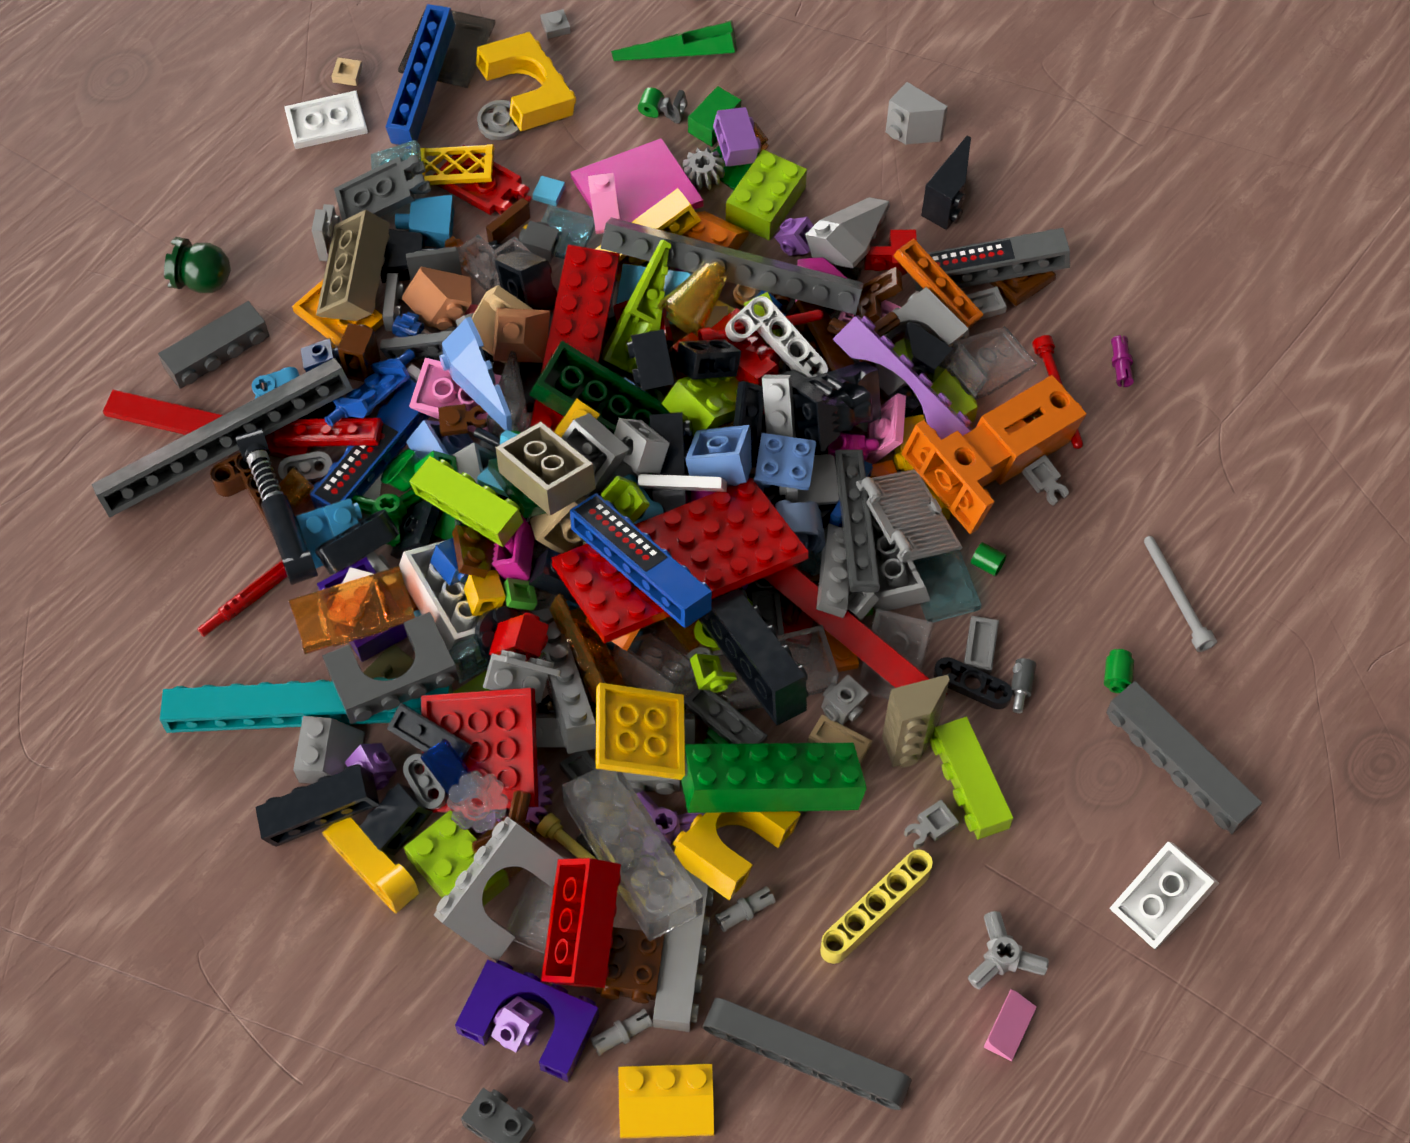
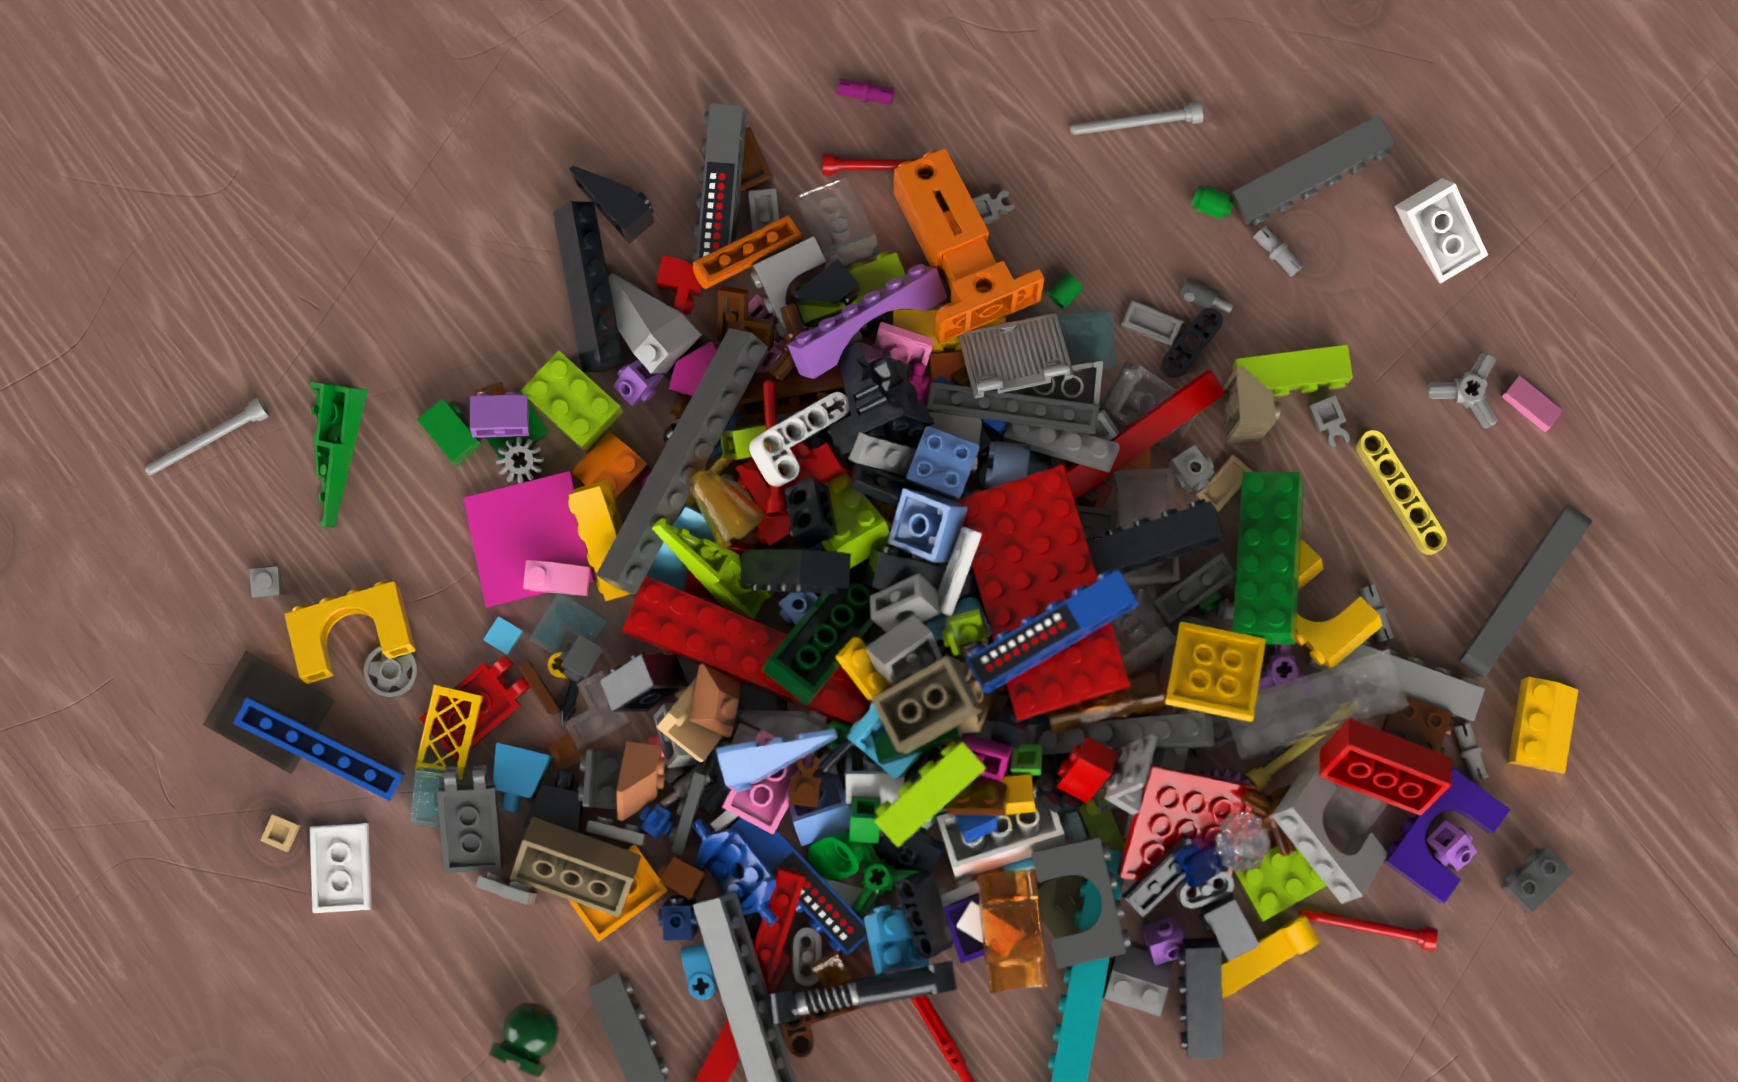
camera: 75 degrees left, 20 degrees up
leg [638,88,687,124] -> none
lime bracket [690,654,737,693] -> none
light grey slope [885,82,948,145] -> none
none -> black brick [553,201,624,373]
none -> light grey pin [1253,225,1304,278]
none -> red piece [1298,908,1438,951]

